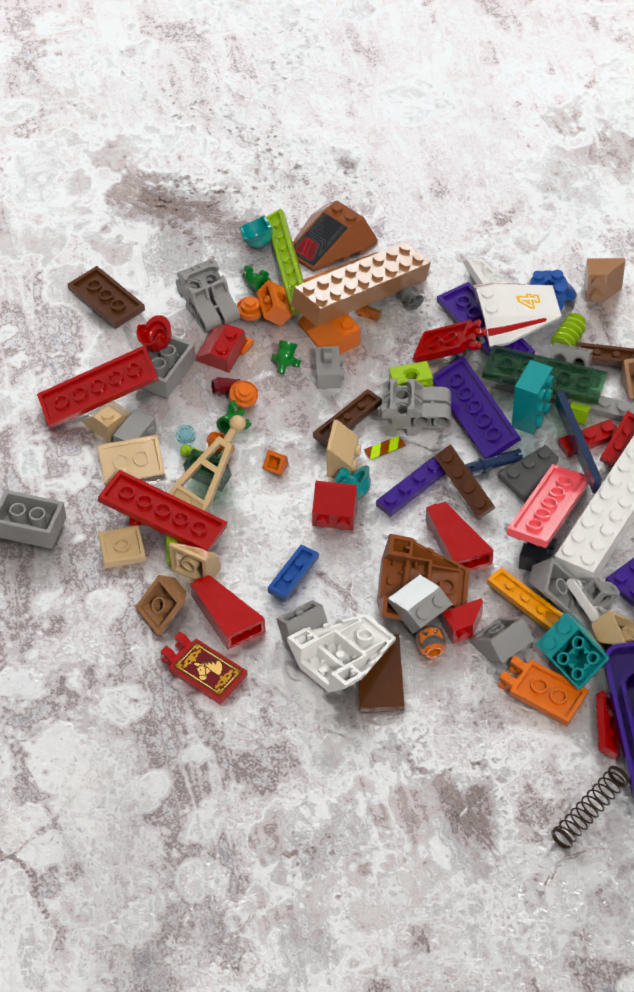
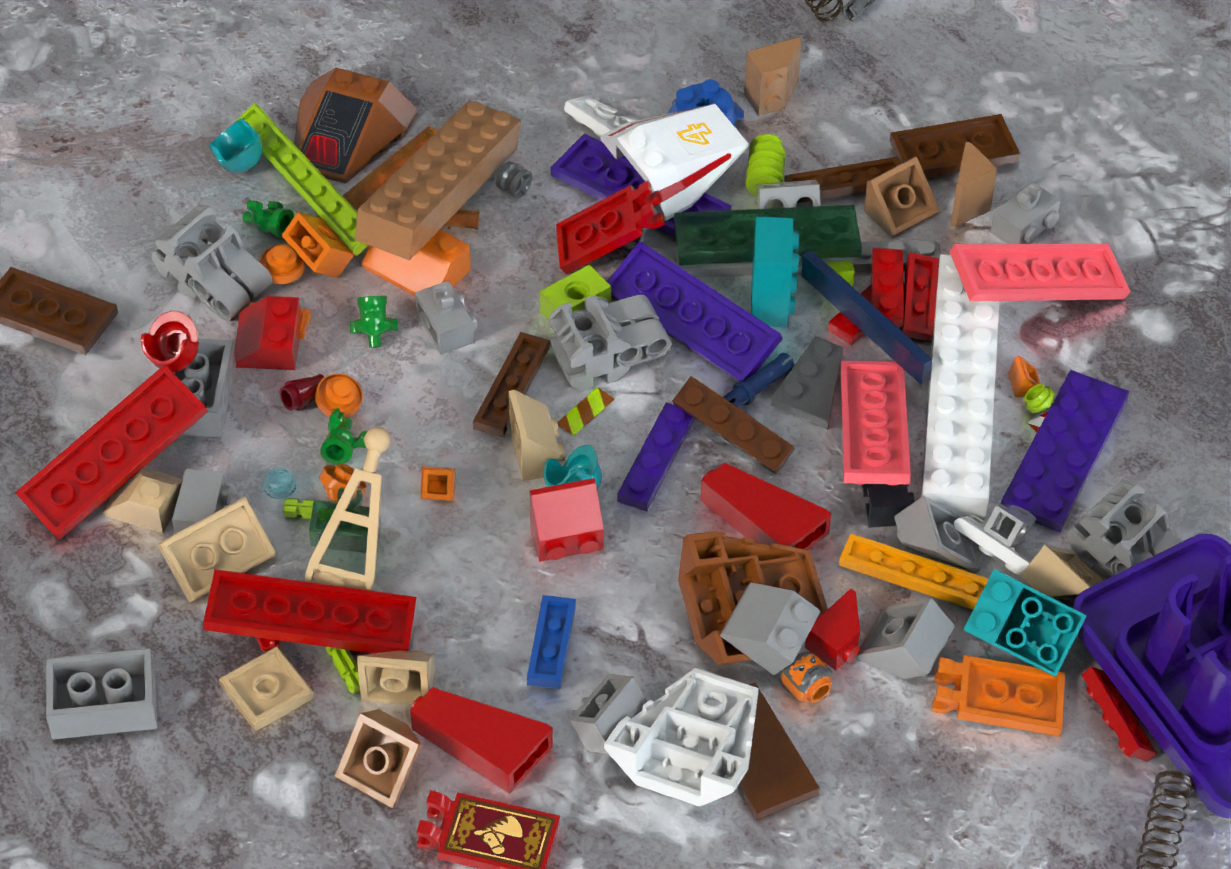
camera: 25 degrees left, 0 degrees up
none -> red plate [871,248,904,327]

